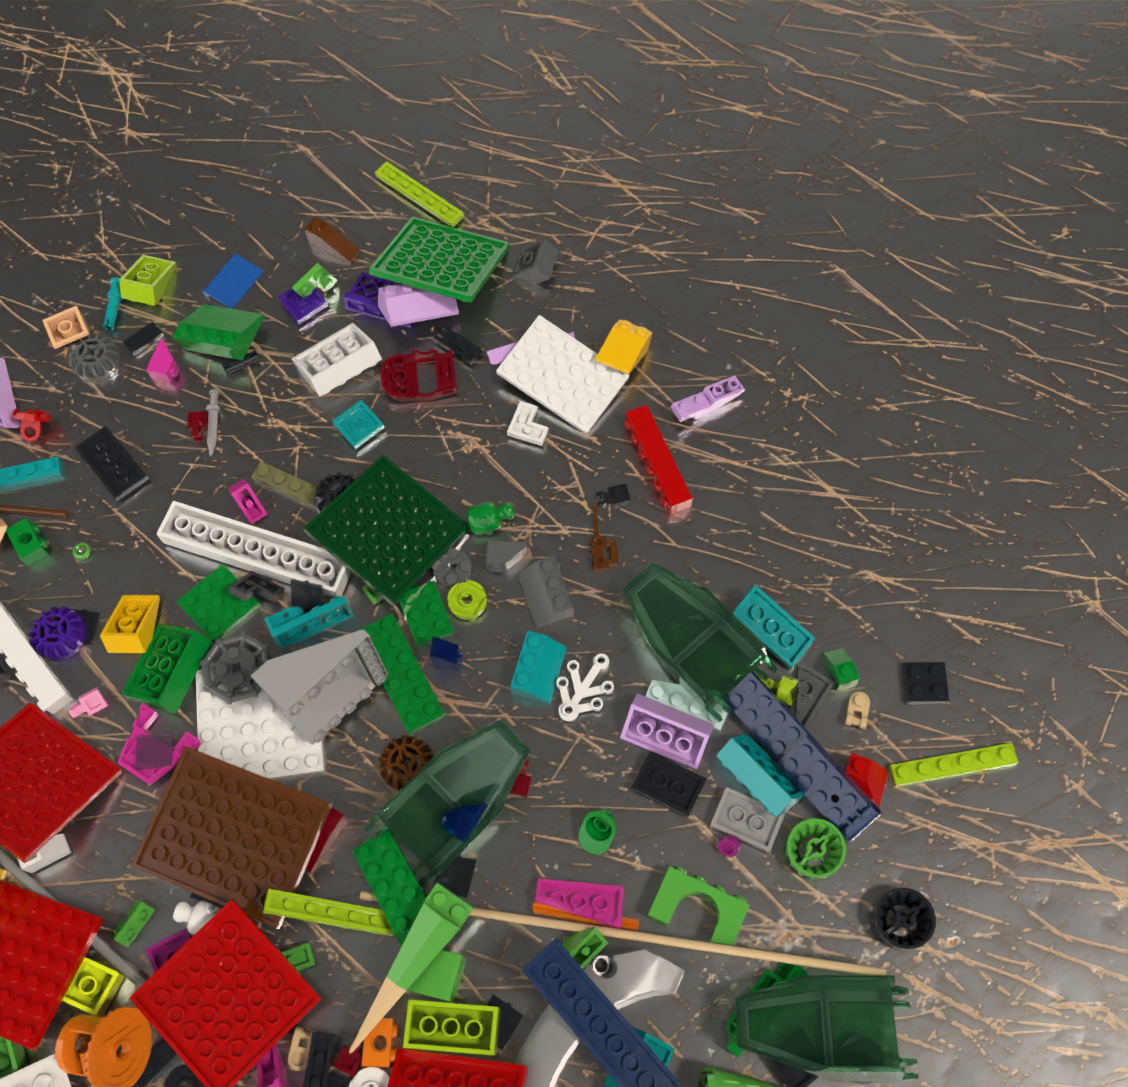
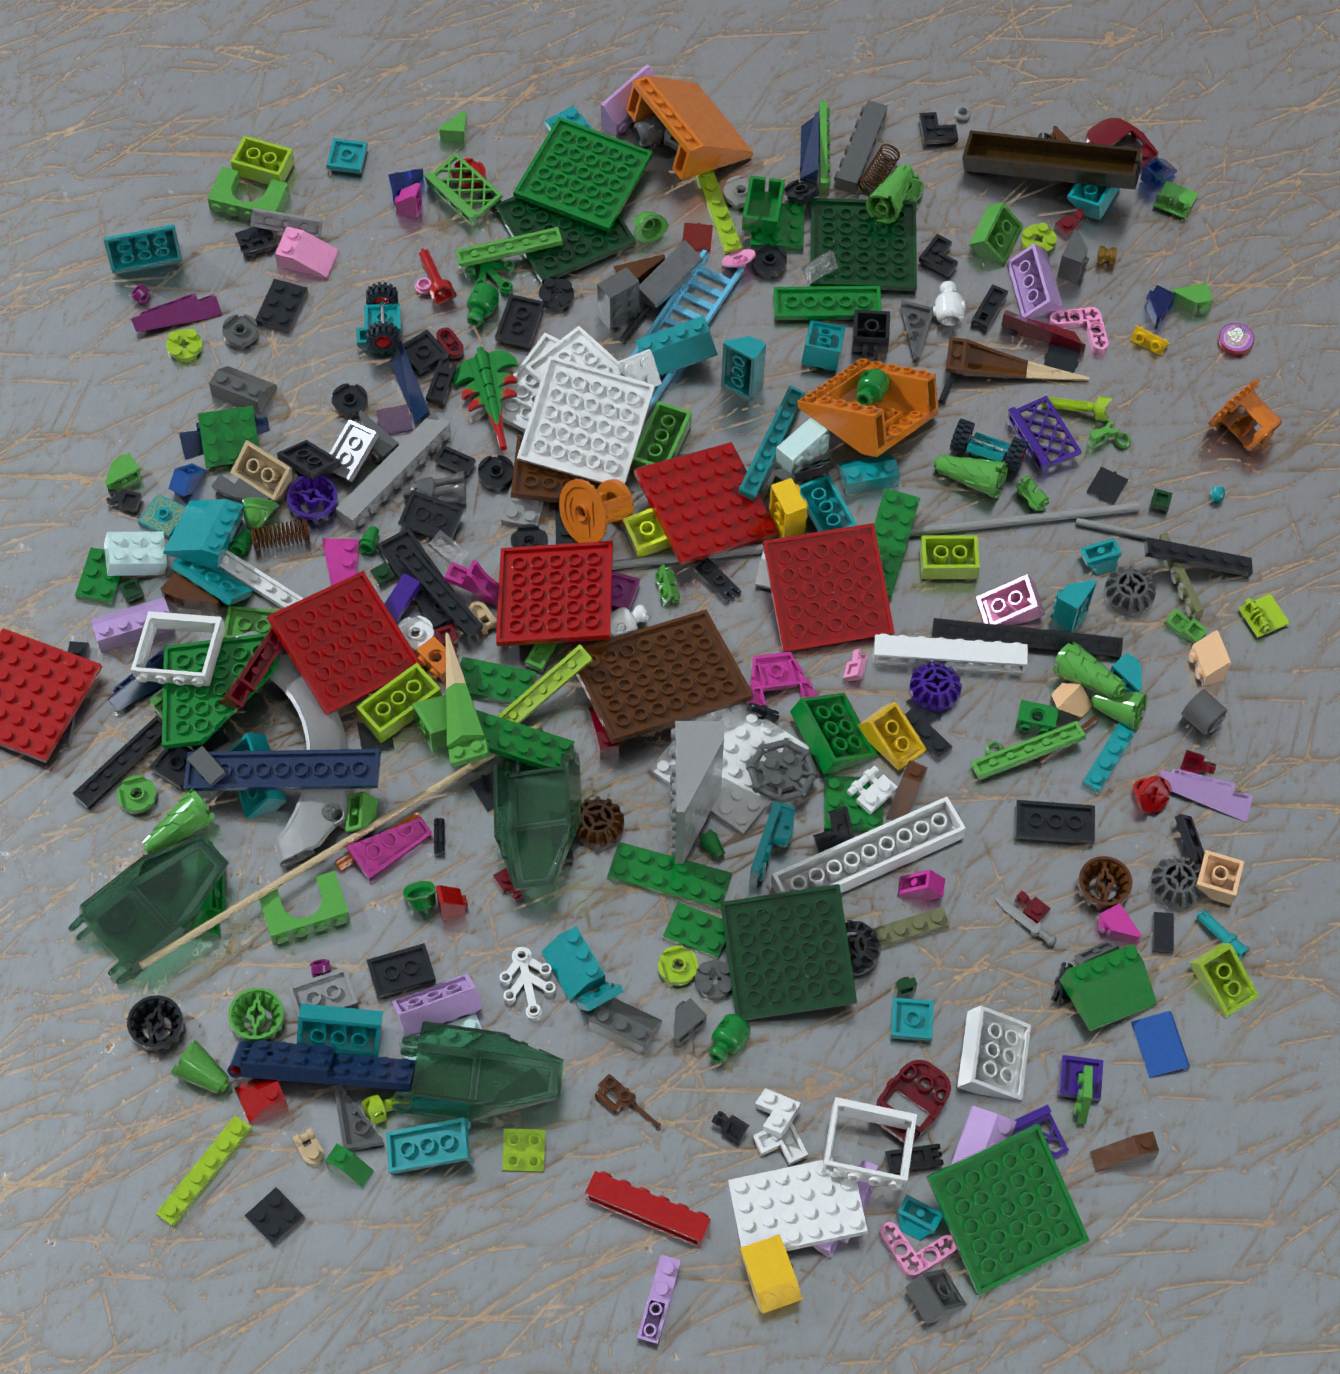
camera: 130 degrees right, 5 degrees down
clear purple piece [134,732,175,770] -> none
black piece [291,579,323,614] -> none
lime plate [375,161,464,227] -> none
clear blue slope [430,637,463,670] -> none
clear blue slope [441,801,488,843] -> none
black plate [595,483,631,508] -> none
none -> bright green cone [171,1040,230,1094]
none -> black axle [434,818,445,856]
none -> red slope [436,885,468,920]
none -> green plate [460,656,537,705]
none -> lime hinge [502,1128,546,1172]
none -> teal plate [576,981,624,1011]
none -> black hinge [694,558,741,604]
none -> black plate [711,1111,750,1145]
none -> black axle [746,702,780,722]
none -> white plate [755,1088,802,1138]
none -> white window [821,1097,917,1190]
none -> white plate [847,766,898,815]
none -> bright pink beam [879,1222,957,1278]
none -> reddish brown slope [886,760,928,821]
none -> dark green plate [894,977,917,997]
none -> teal slope [897,1194,943,1241]
none -> black plate [905,708,953,761]
none -> bright green plate [971,721,1086,780]
none -> dark grey plate [1075,939,1119,964]
none -> reddish brown gear [1077,856,1133,910]
none -> black hinge [1175,814,1205,865]

